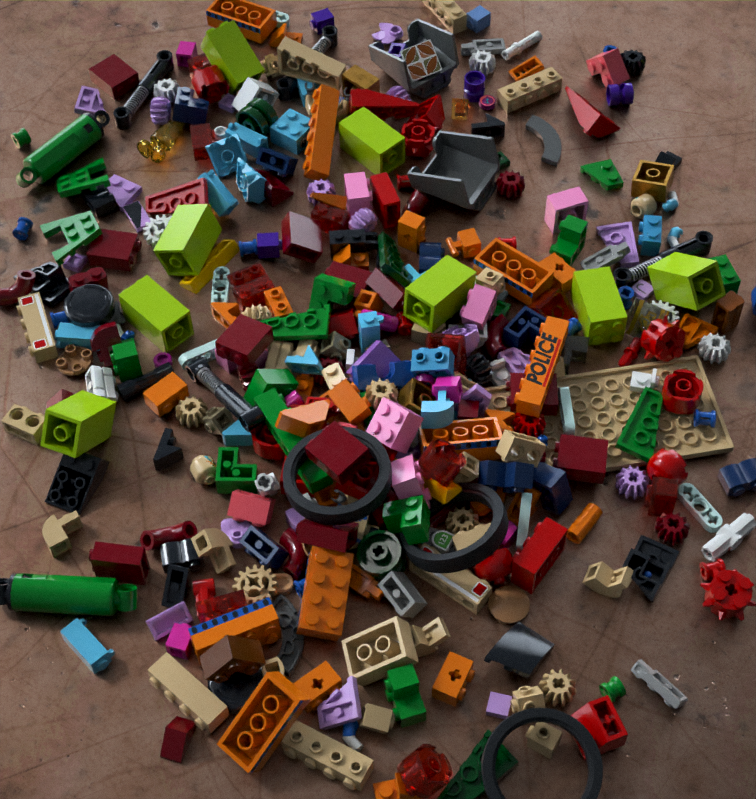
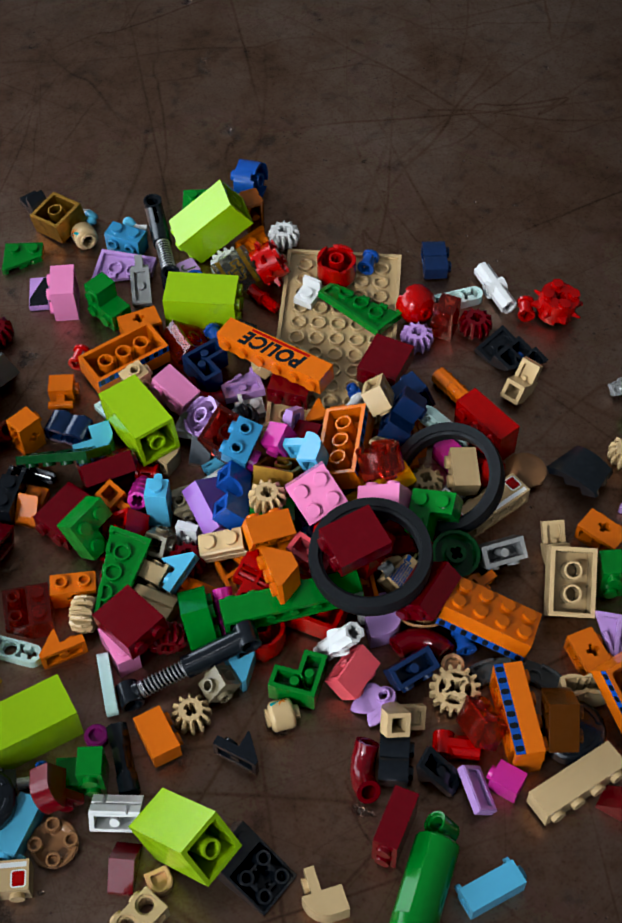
camera: 75 degrees left, 0 degrees up
red gear [512,412,546,438] -> none
light aqua beam [558,387,575,436] -> none

